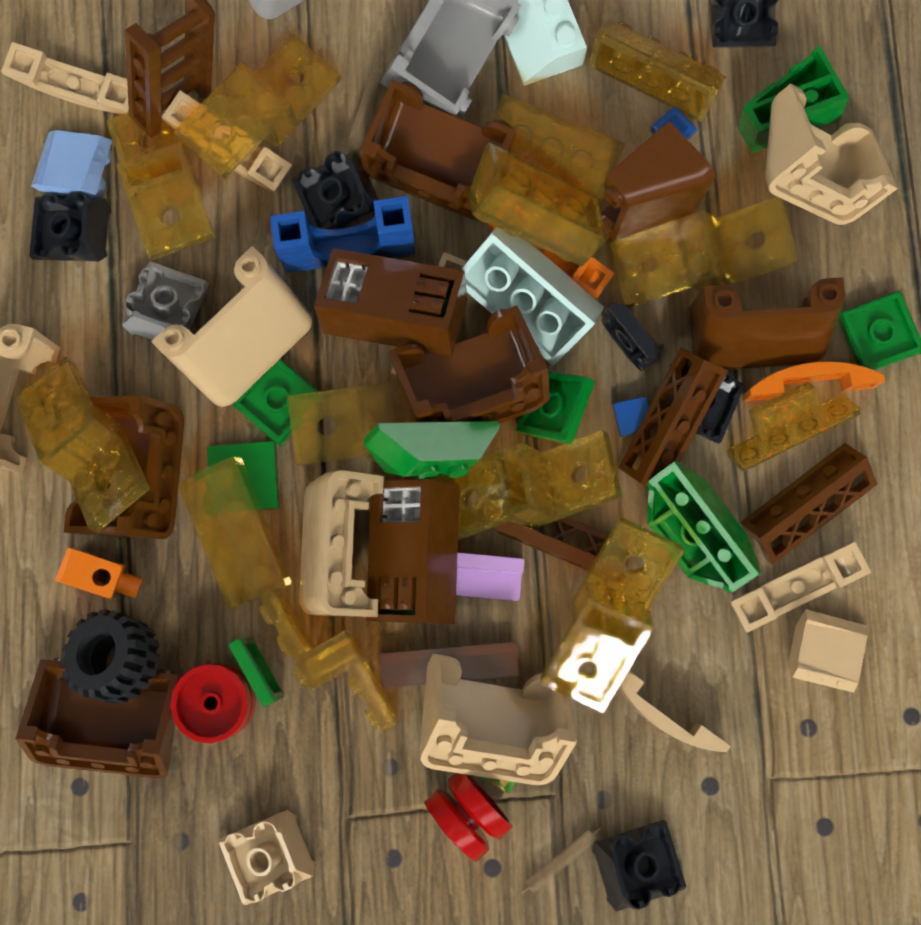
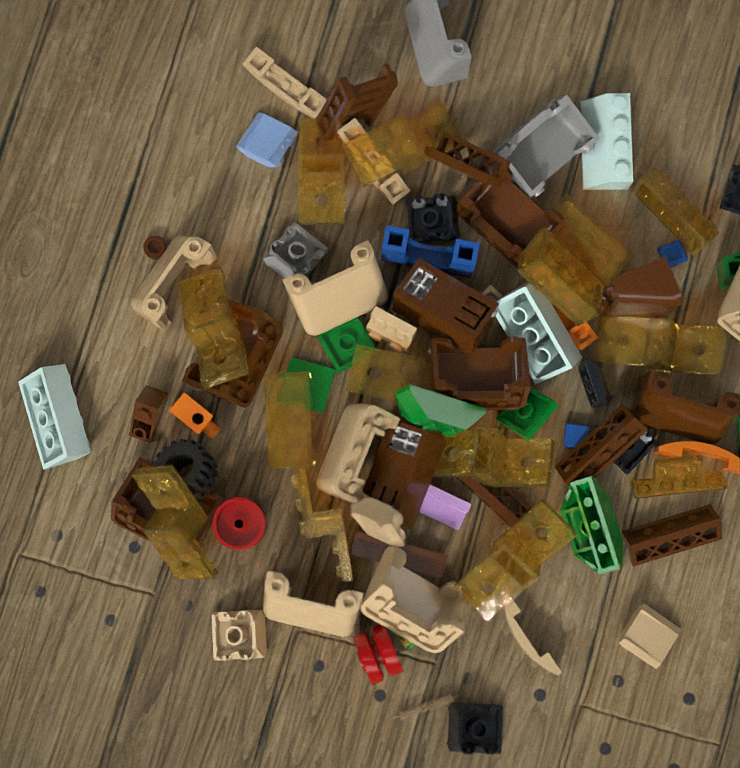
camera: 20 degrees right, 0 degrees up
black slope [29,191,112,262] -> none
green tile [228,638,284,708] -> none
tan slope [730,542,872,633] -> none
none -> reddish brown slope [129,385,168,443]
none -> clear yellow bracket [132,466,218,580]
none -> tan windscreen [263,571,364,637]
none -> tan slope [351,497,406,547]
none -> tan plate [366,306,417,353]
none -> reddish brown fence [423,131,511,188]

